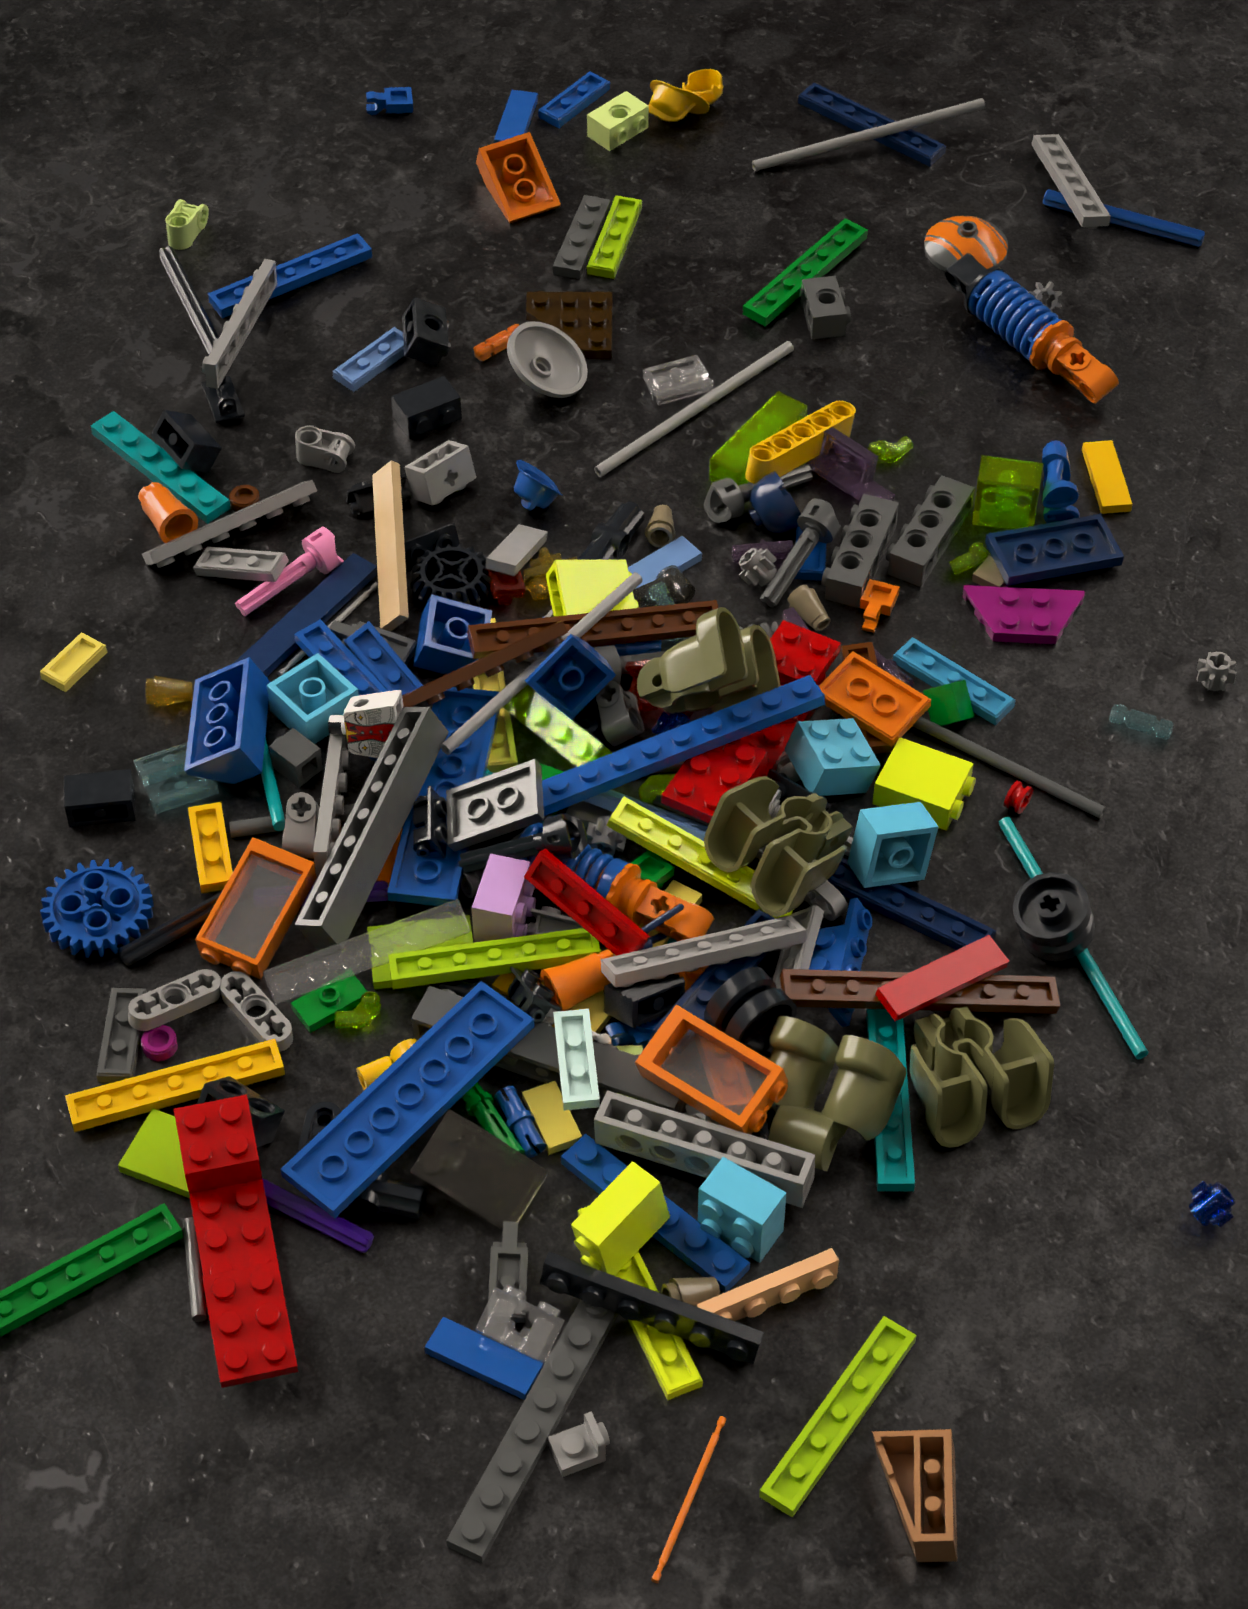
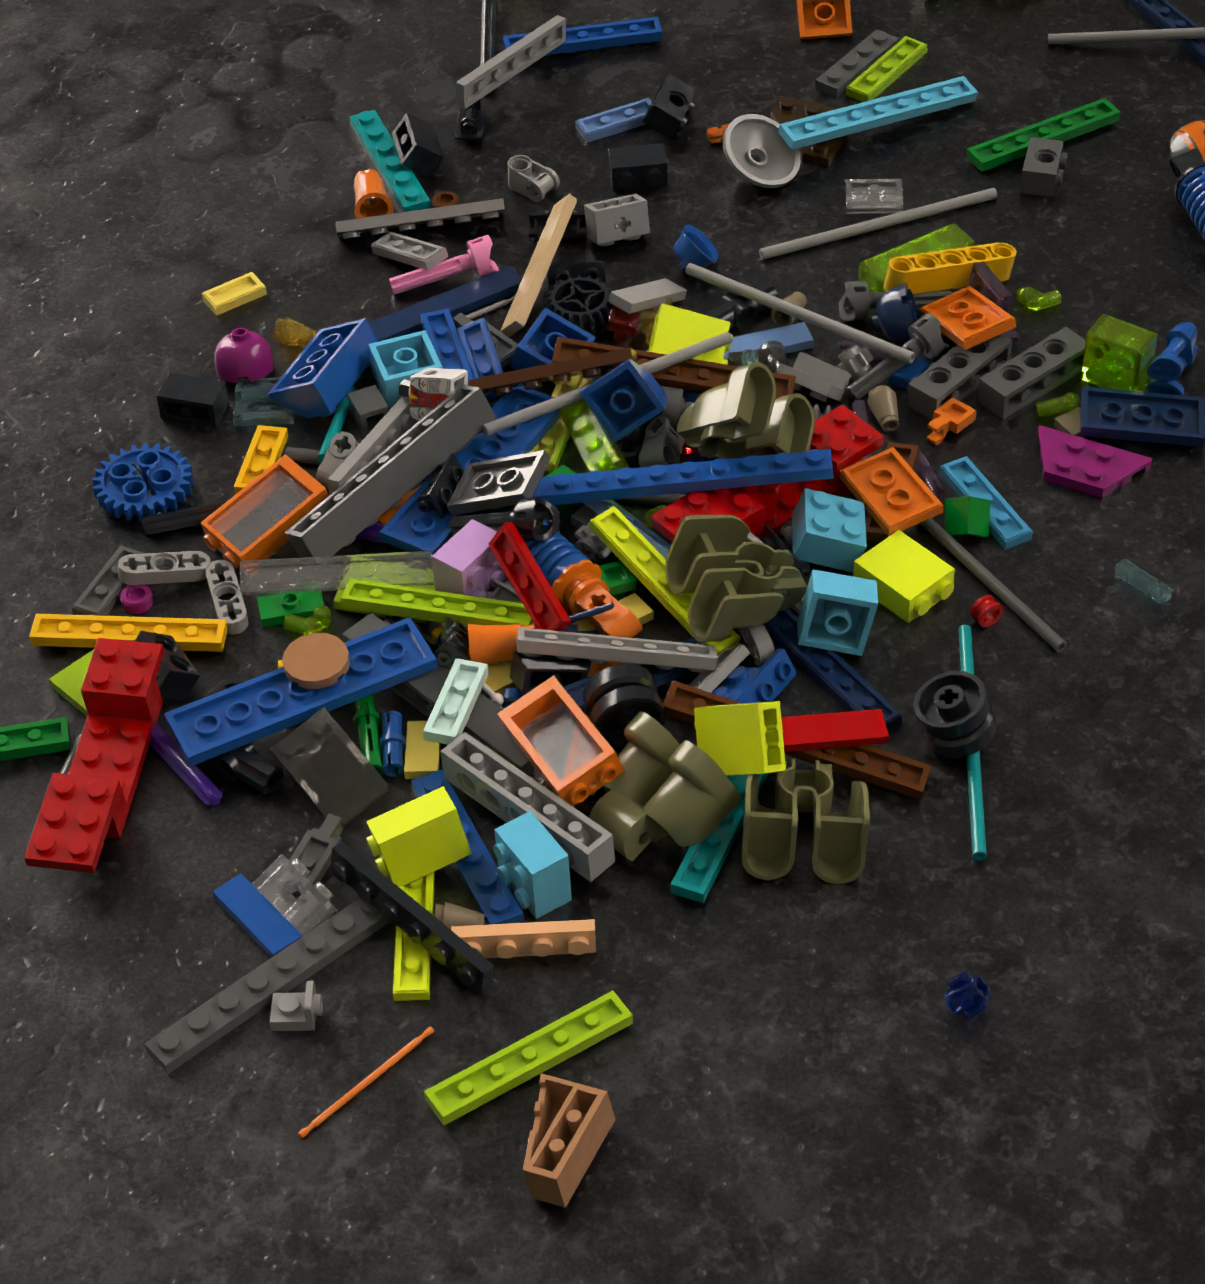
camera: 25 degrees right, 5 degrees down
none -> magenta cylinder [214,328,274,383]
none -> medium nougat tile [282,633,350,689]
none -> light grey piece [685,263,915,364]
none -> neon yellow brick [694,701,786,775]
none -> light grey bracket [777,352,851,402]
none -> medium azure plate [778,76,978,150]
none -> orange tile [920,286,1016,350]

